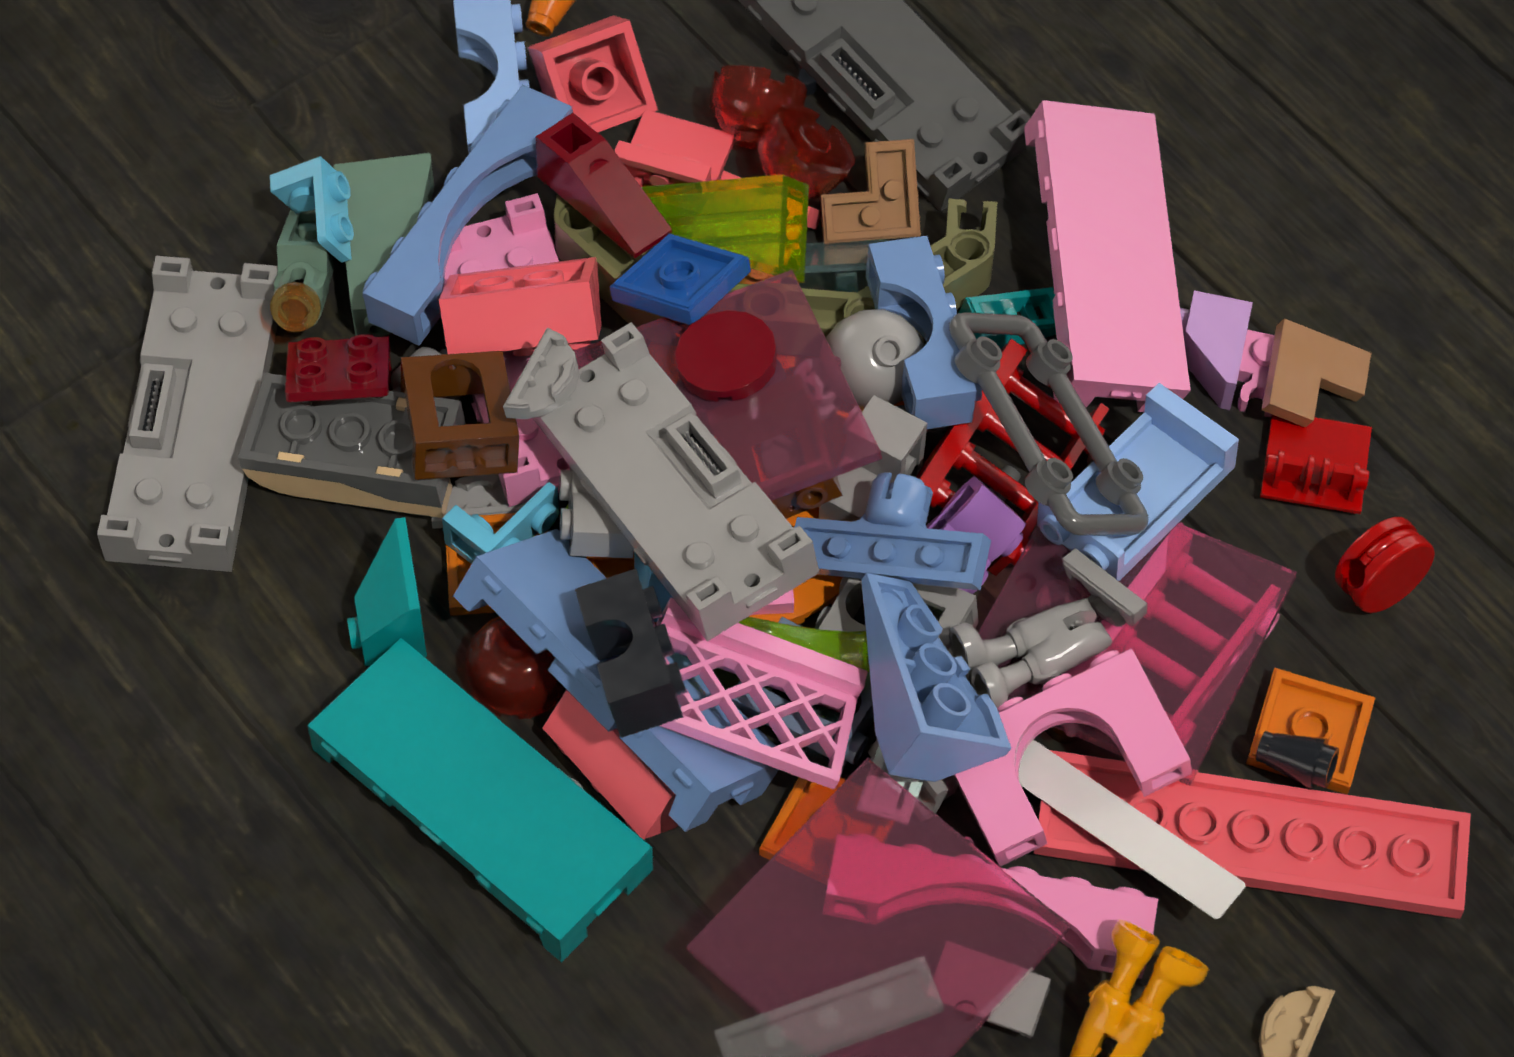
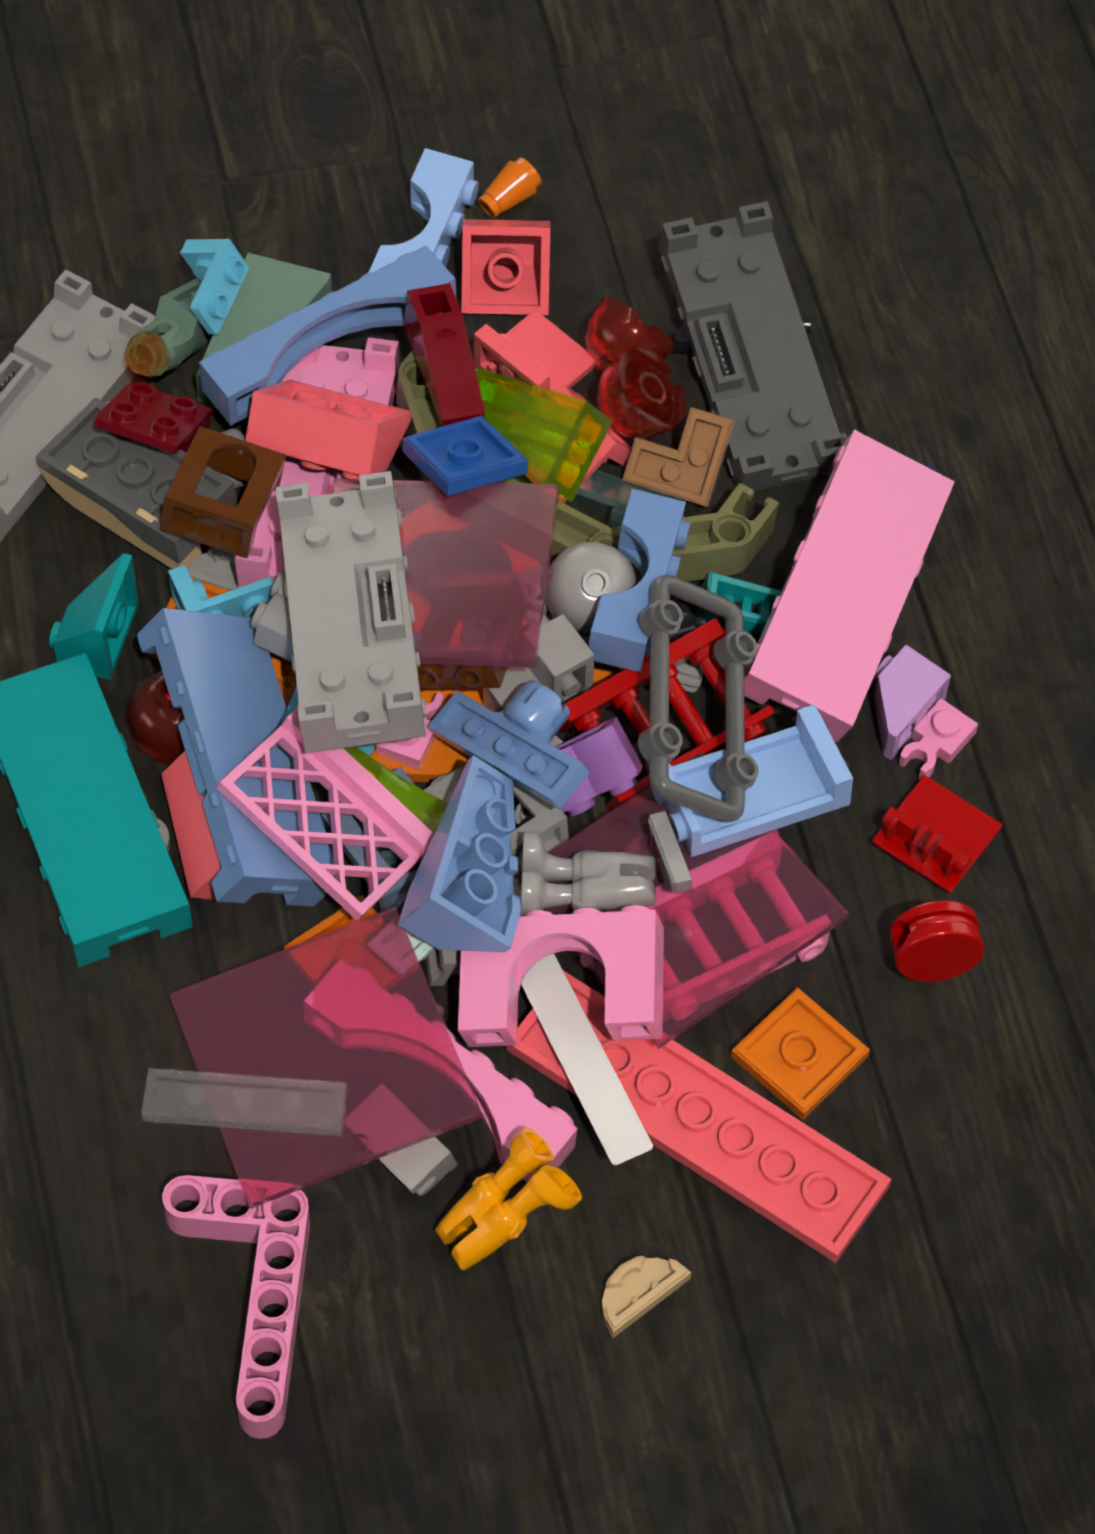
camera: 25 degrees right, 0 degrees up
light grey tile [503,328,580,420] -> none
black arch [575,569,687,738] -> none
dark red tile [675,310,778,402] -> none
black cone [1256,731,1339,789] -> none
medium nougat tile [1262,318,1371,427] -> none

